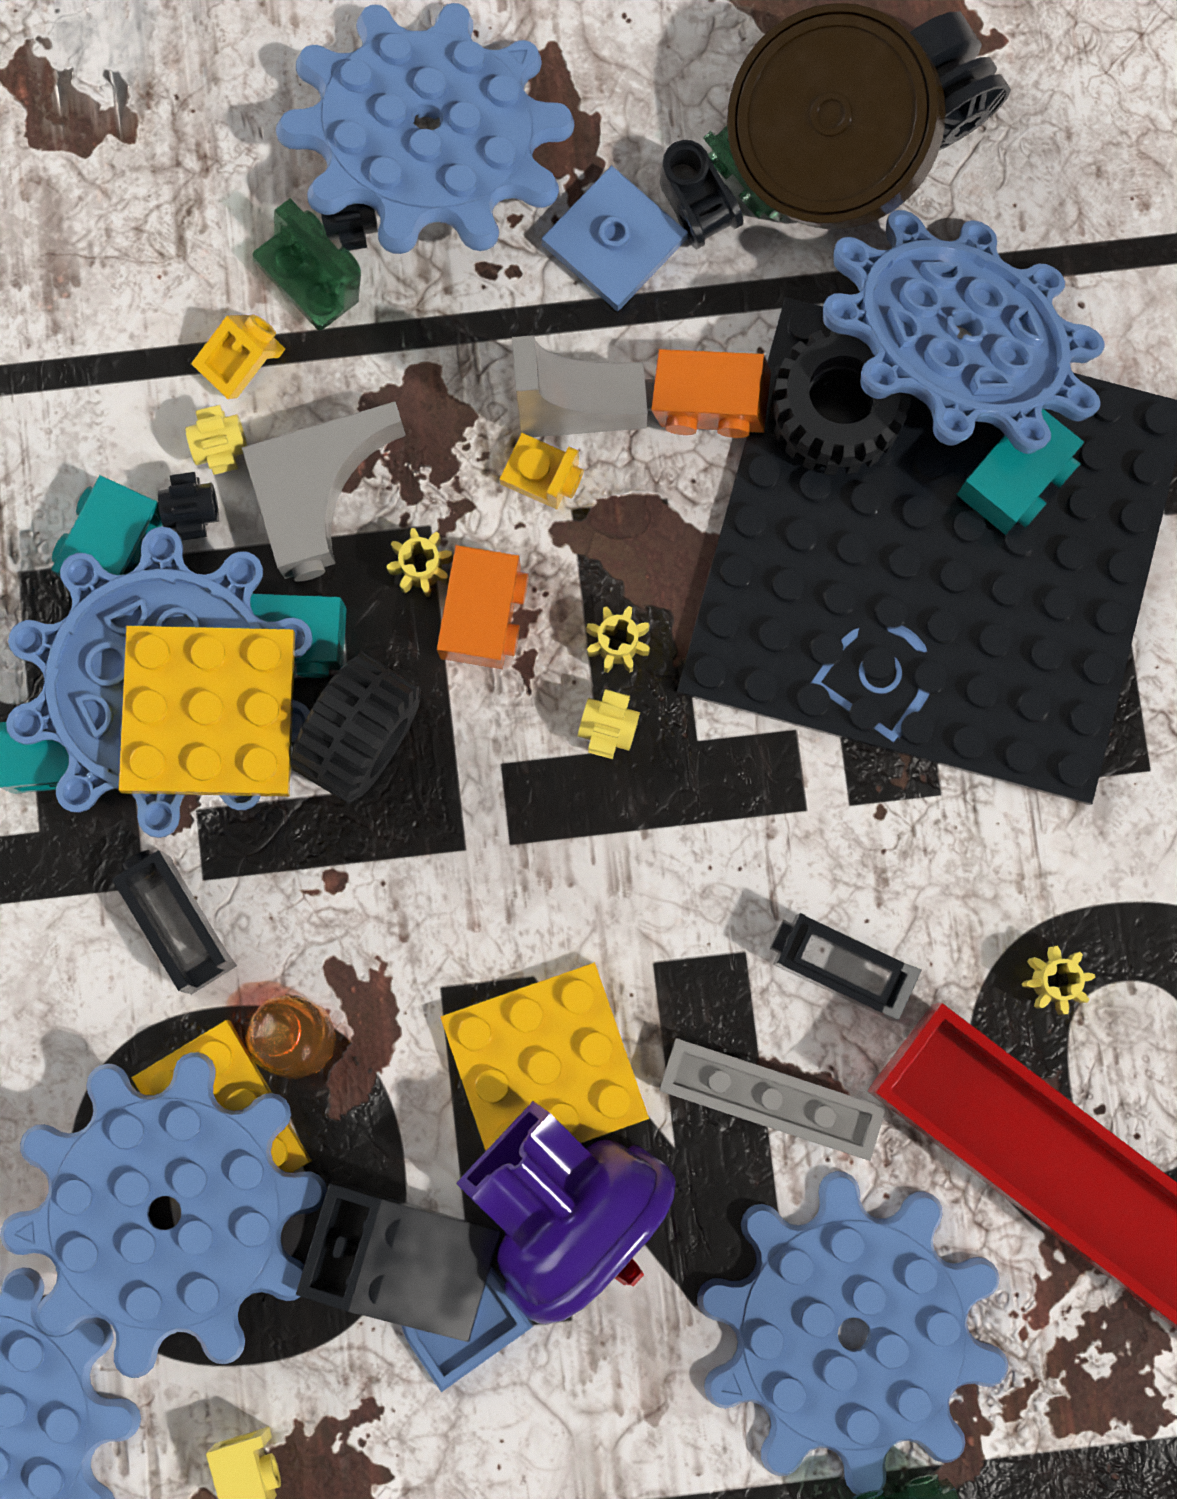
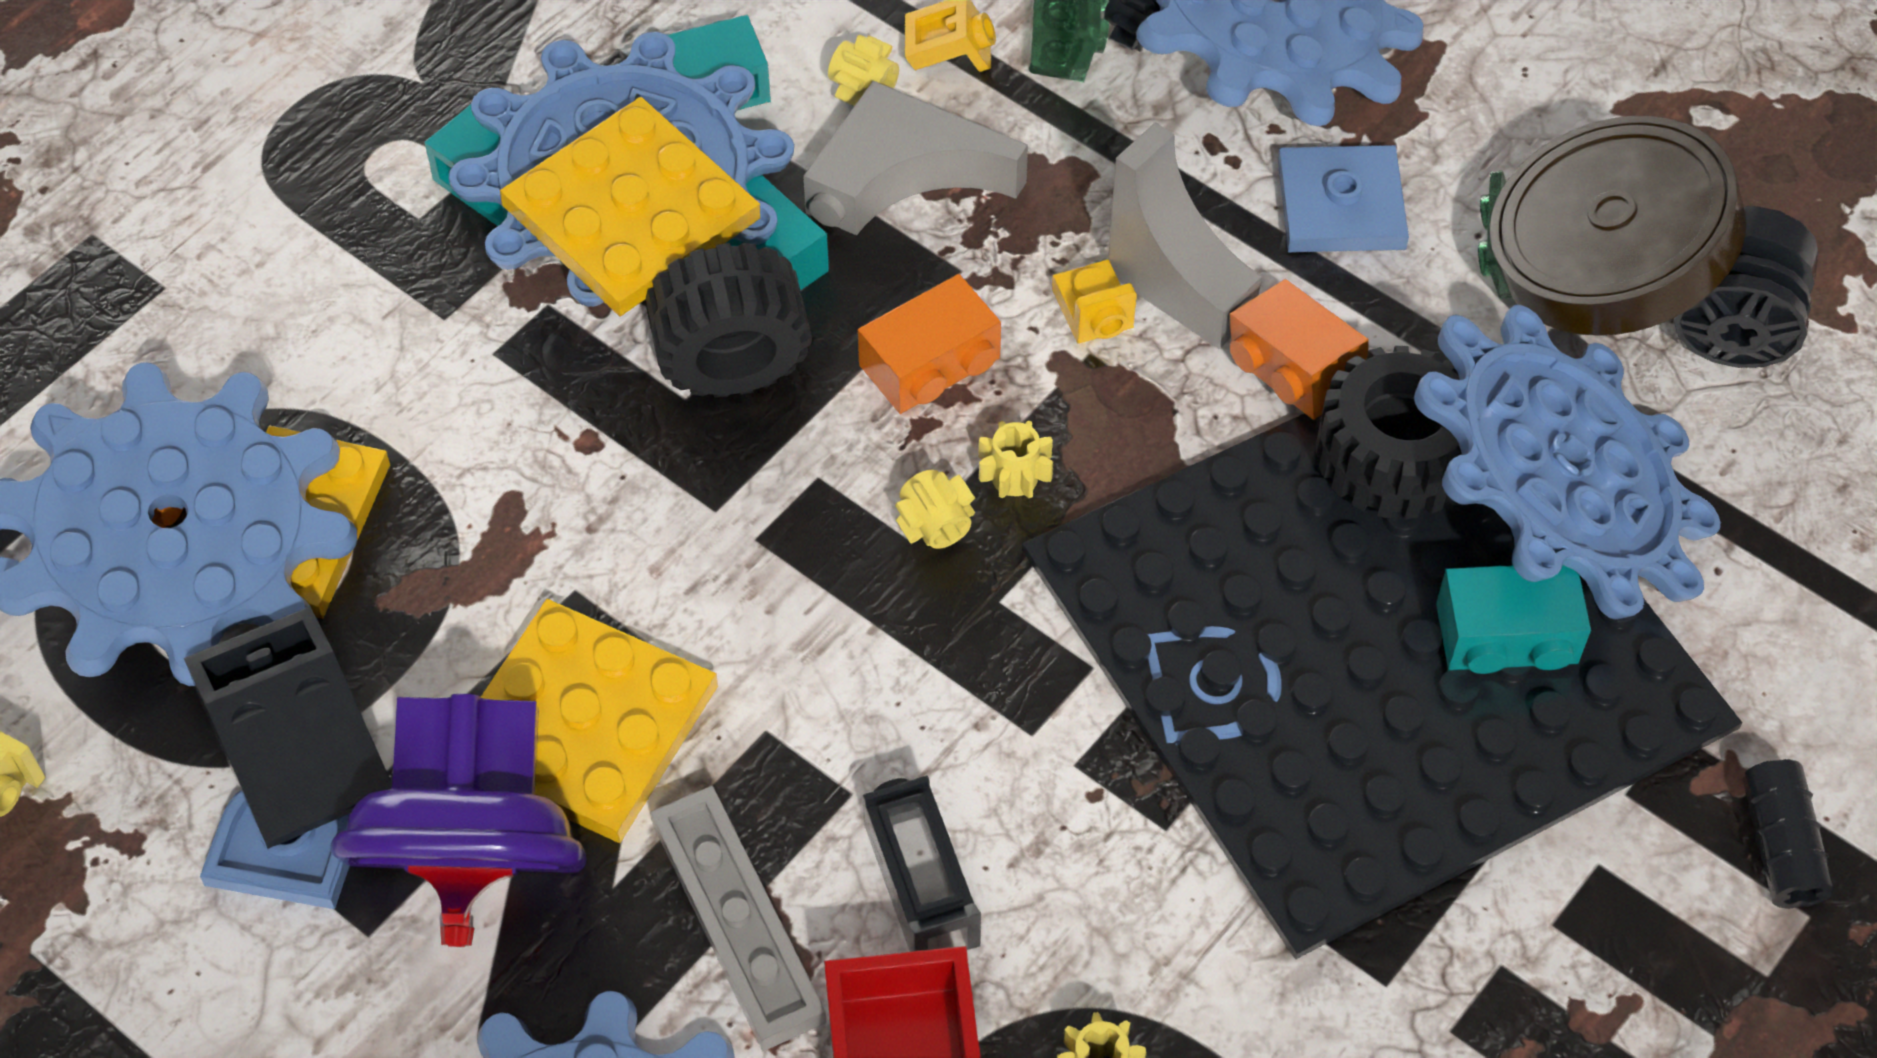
camera: 45 degrees right, 25 degrees down
black window [112,850,237,995] -> none
black gear [158,471,219,541] -> none
clear orange hair [245,993,336,1079] -> none
light yellow gear [387,528,453,597] -> none
black piece [660,140,744,250] -> none

